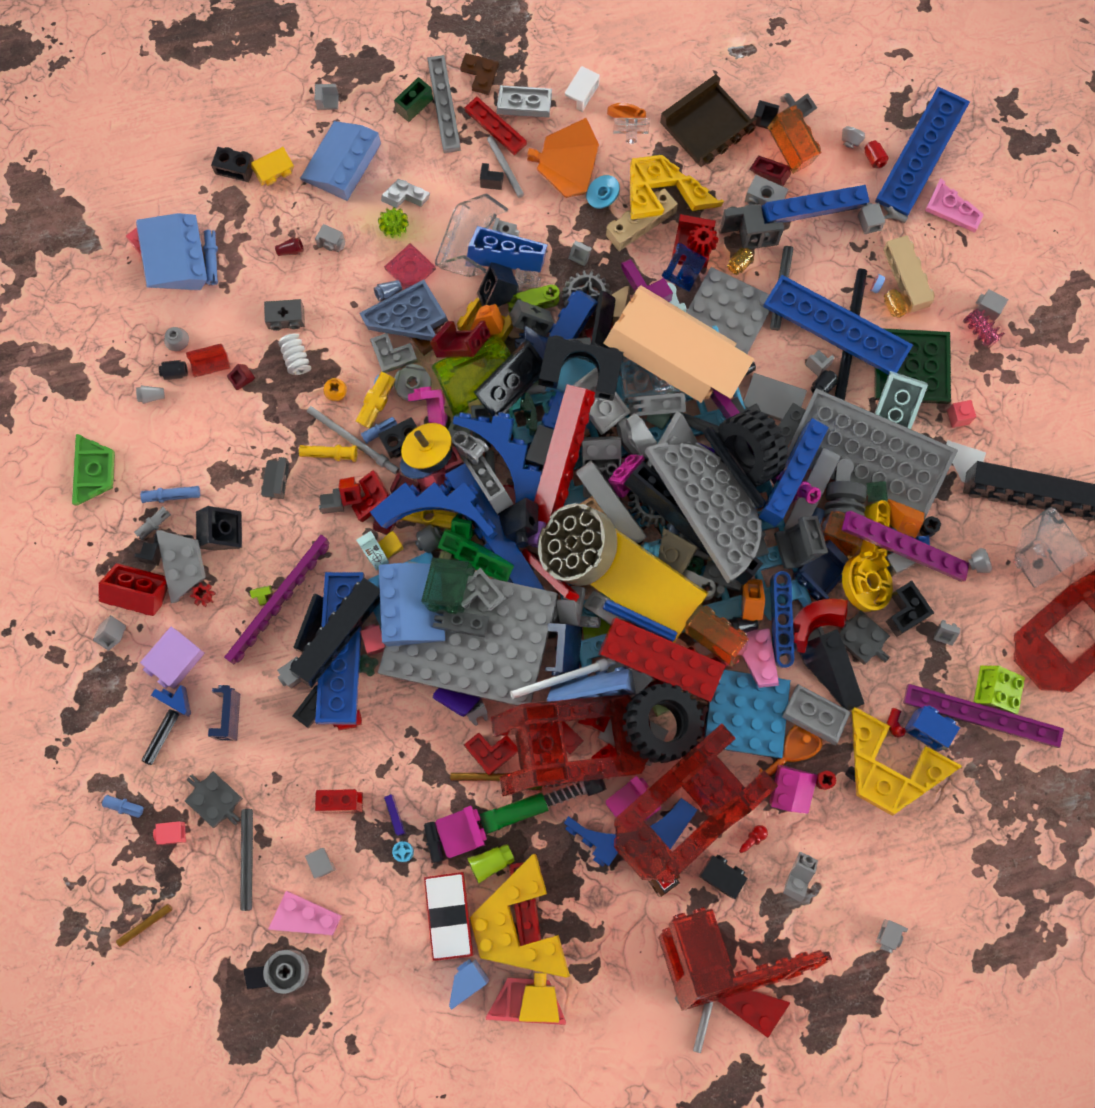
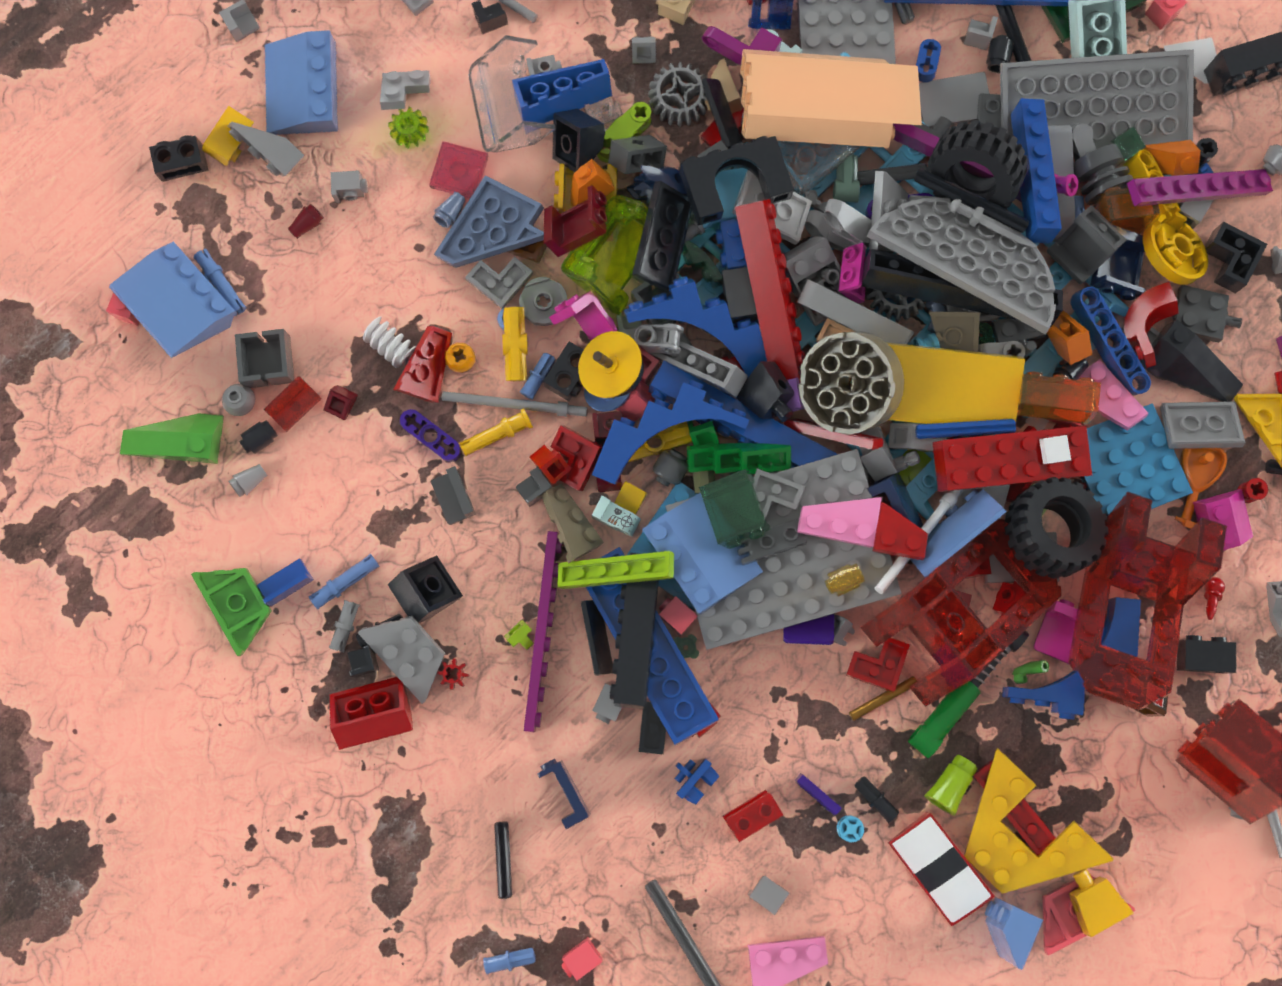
camera: 30 degrees left, 5 degrees up
light grey panel [93,615,126,651] -> none
lavender brick [140,626,205,689] -> none
blue slope [151,685,191,717] -> none
dark grey plate [185,771,243,828] -> none
dark grey brick [264,299,305,331] -> none
dark pink bracket [435,806,487,858] -> none
blue brick [547,290,598,340] -> none
light grey hinge [633,393,686,416] -> none
none -> bright green wedge [120,413,224,464]
none -> light grey slope [227,122,304,177]
none -> dark grey piece [235,329,295,388]
none -> blue panel [257,558,314,606]
none -> red wing [393,326,452,403]
none -> dark purple beam [400,409,461,462]
none -> dark tan wing [541,483,604,564]
none -> lime plate [557,551,674,589]
none -> blue hips [674,759,719,805]
none -> bright pink wing [797,497,882,548]
none -> clear yellow brick [825,563,865,597]
none -> red wing [872,502,928,560]
none -> blue beam [916,39,941,82]
none -> light grey sword [950,199,1037,248]
none -> bright green arm [1012,660,1049,684]
none -> white tile [1039,435,1071,464]

